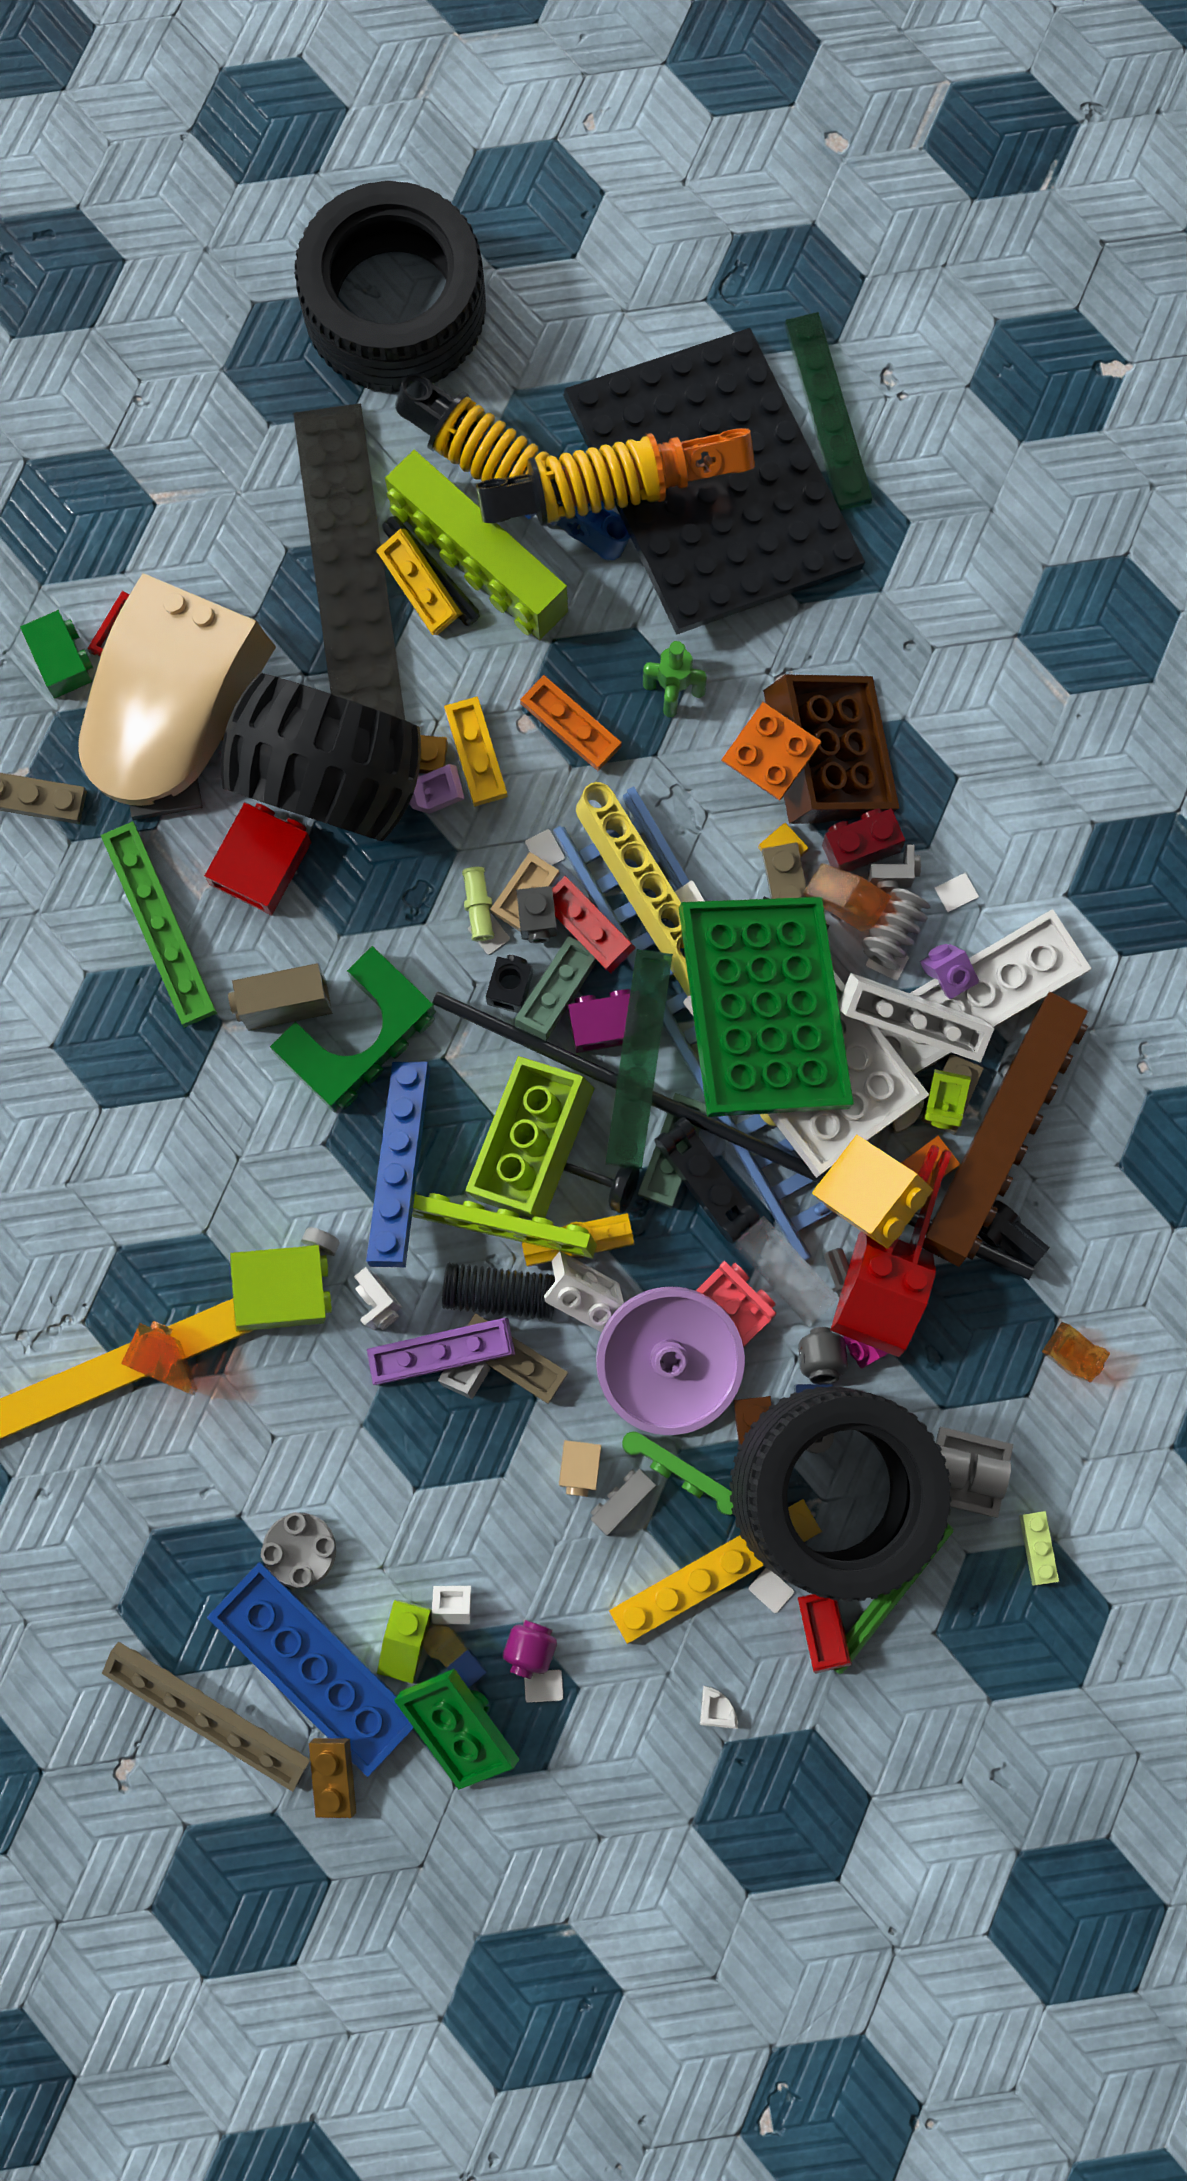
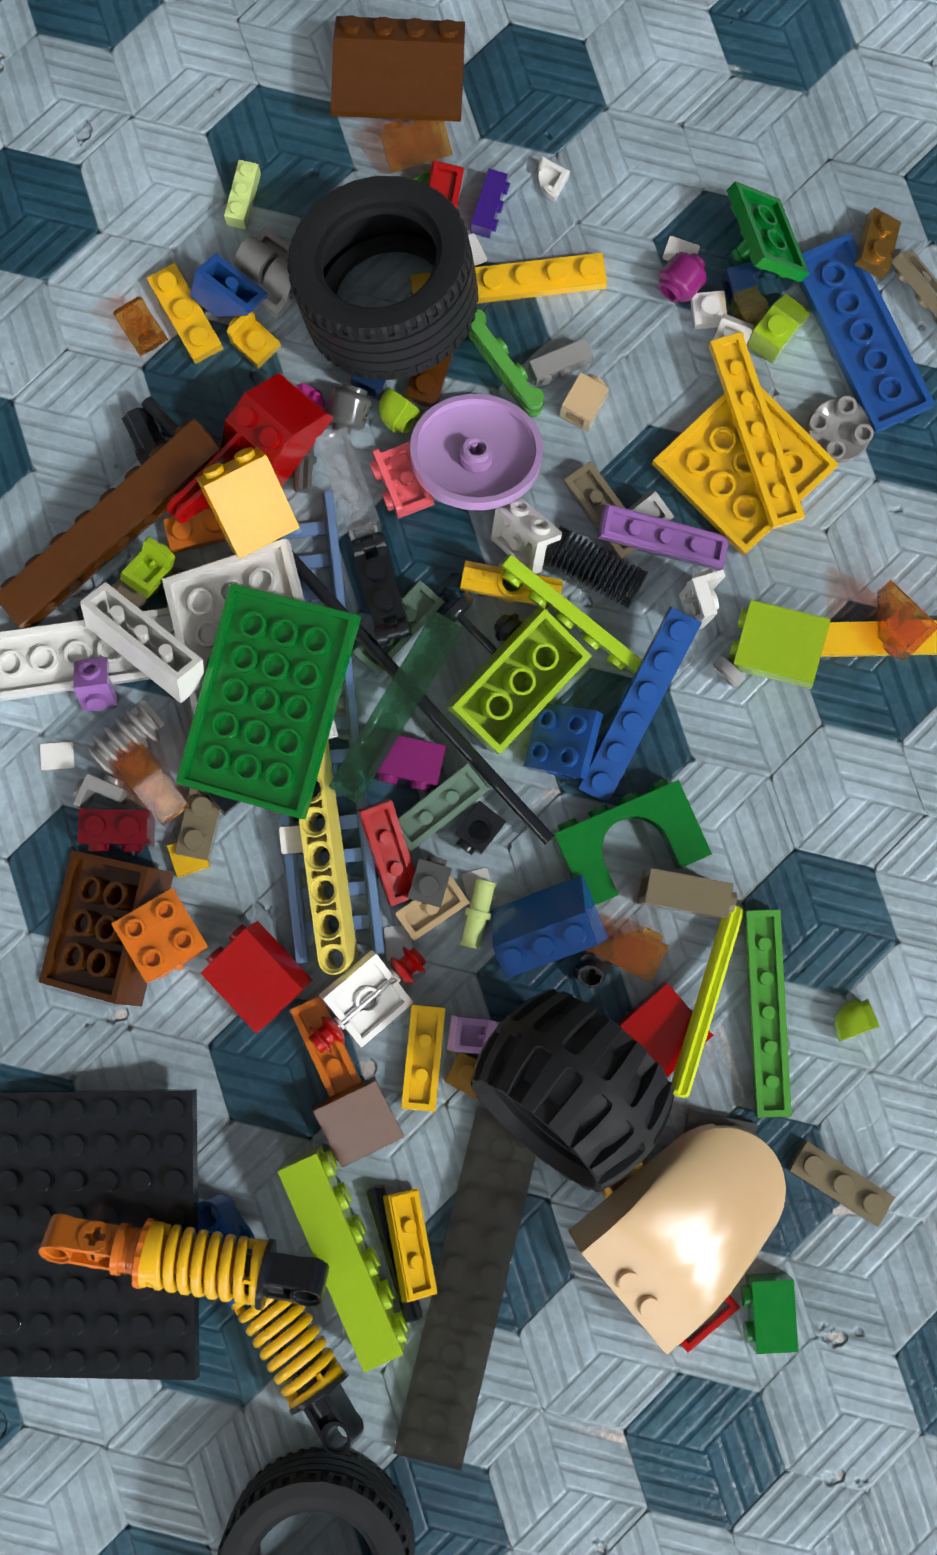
camera: 165 degrees left, 5 degrees up
bright green plant [643,641,707,717] -> none
none -> yellow plate [146,262,224,364]
none -> blue slope [190,253,268,317]
none -> red brick [201,921,313,1034]
none -> yellow bracket [227,311,281,369]
none -> white plate [308,947,426,1054]
none -> tile [312,1076,404,1167]
none -> reddish brown slope [330,15,465,122]
none -> clear orange bracket [378,120,453,174]
none -> lime piece [378,387,422,434]
none -> dark purple piece [471,168,510,238]
none -> blue slope [491,875,609,979]
none -> black plate [494,613,522,641]
none -> blue plate [523,703,603,780]
none -> black plate [573,952,613,988]
none -> clear orange slope [587,927,669,982]
none -> yellow plate [652,387,839,557]
none -> neon yellow axle [671,906,744,1098]
none -> white plate [690,291,727,330]
none -> yellow plate [708,332,805,530]
none -> lime piece [834,998,880,1042]

